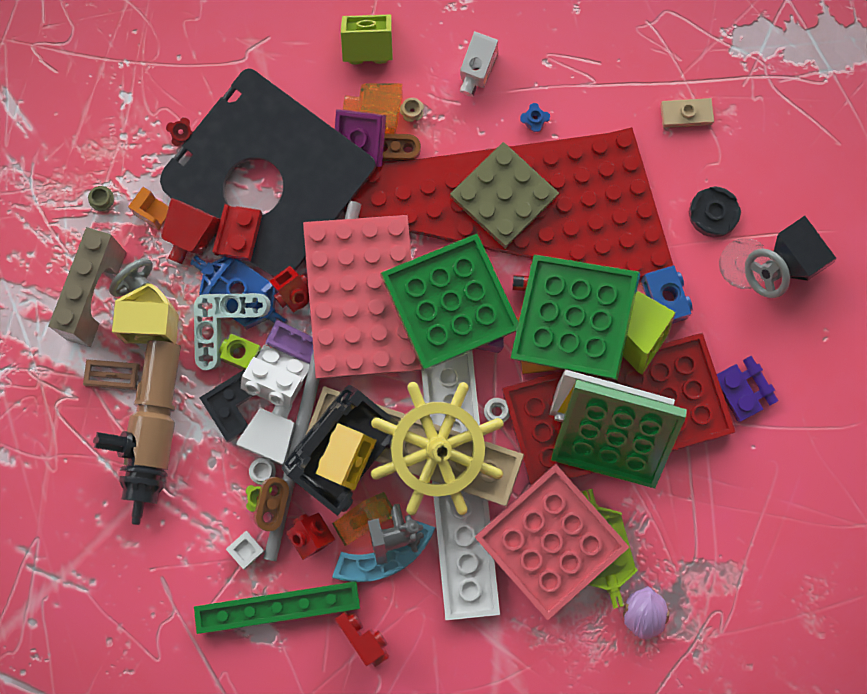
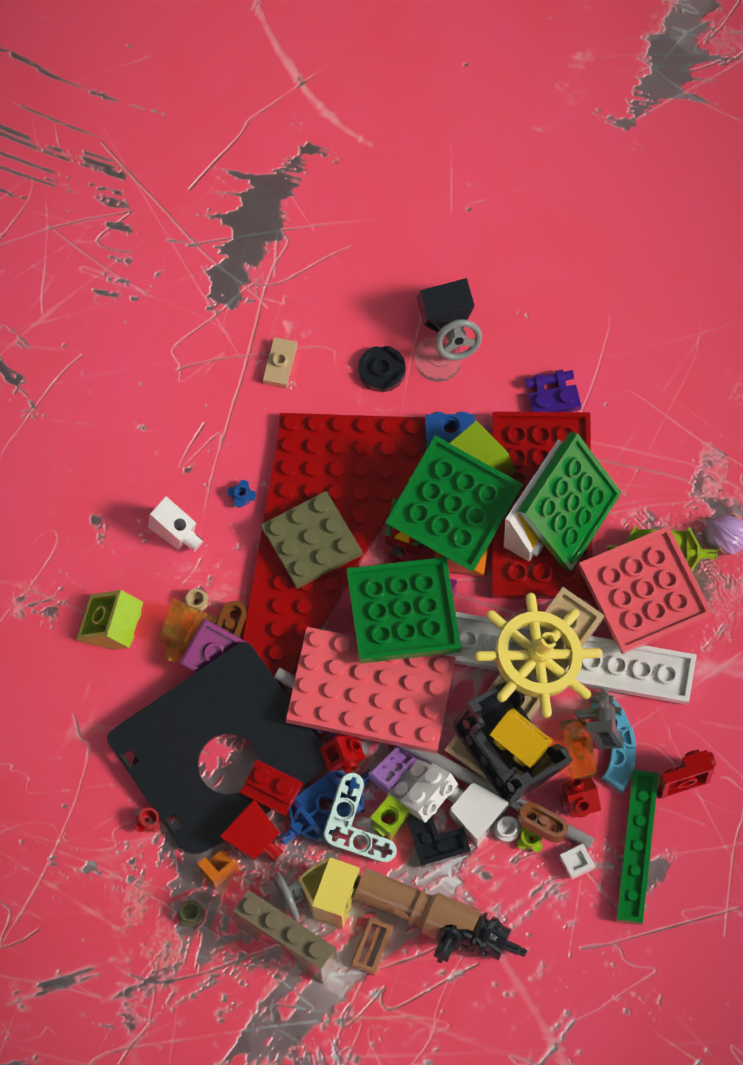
camera: 70 degrees left, 10 degrees down
white plate [484,398,509,423] -> none

